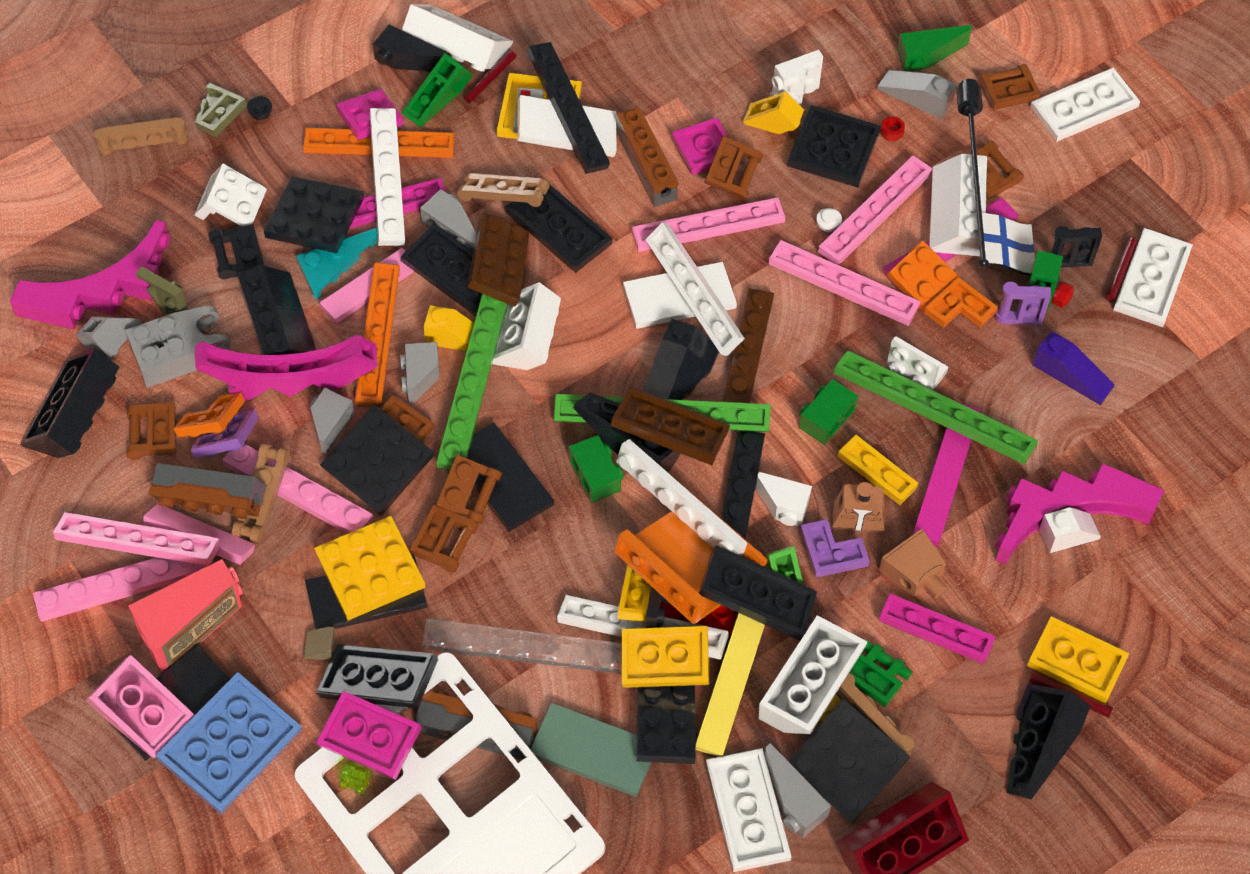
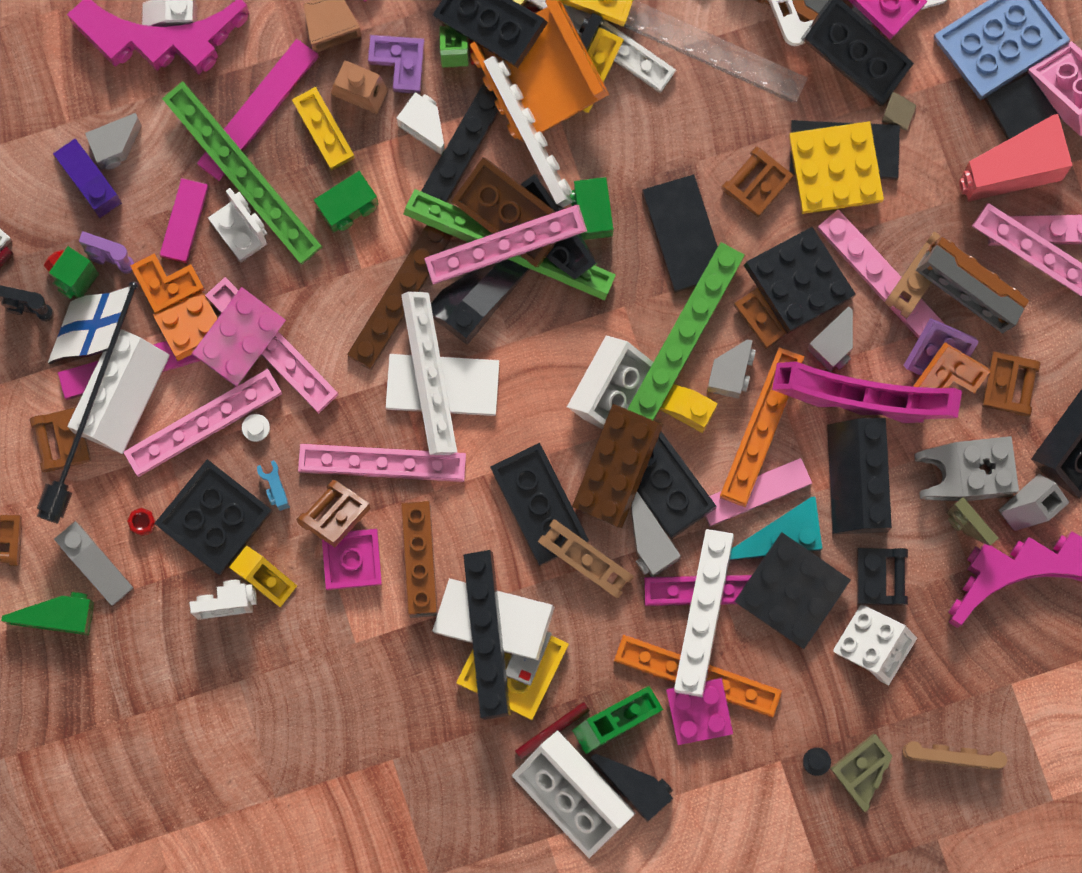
camera: 160 degrees left, 20 degrees up
bright pink tile [143,504,255,565] -> none
dark orange plate [436,455,502,524] -> none
none -> light grey slope [85,113,142,170]
none -> dark pink tile [160,178,209,264]
none -> dark pink plate [191,287,286,387]
none -> dark azure plate [257,460,290,511]
none -> bright pink tile [424,205,587,284]

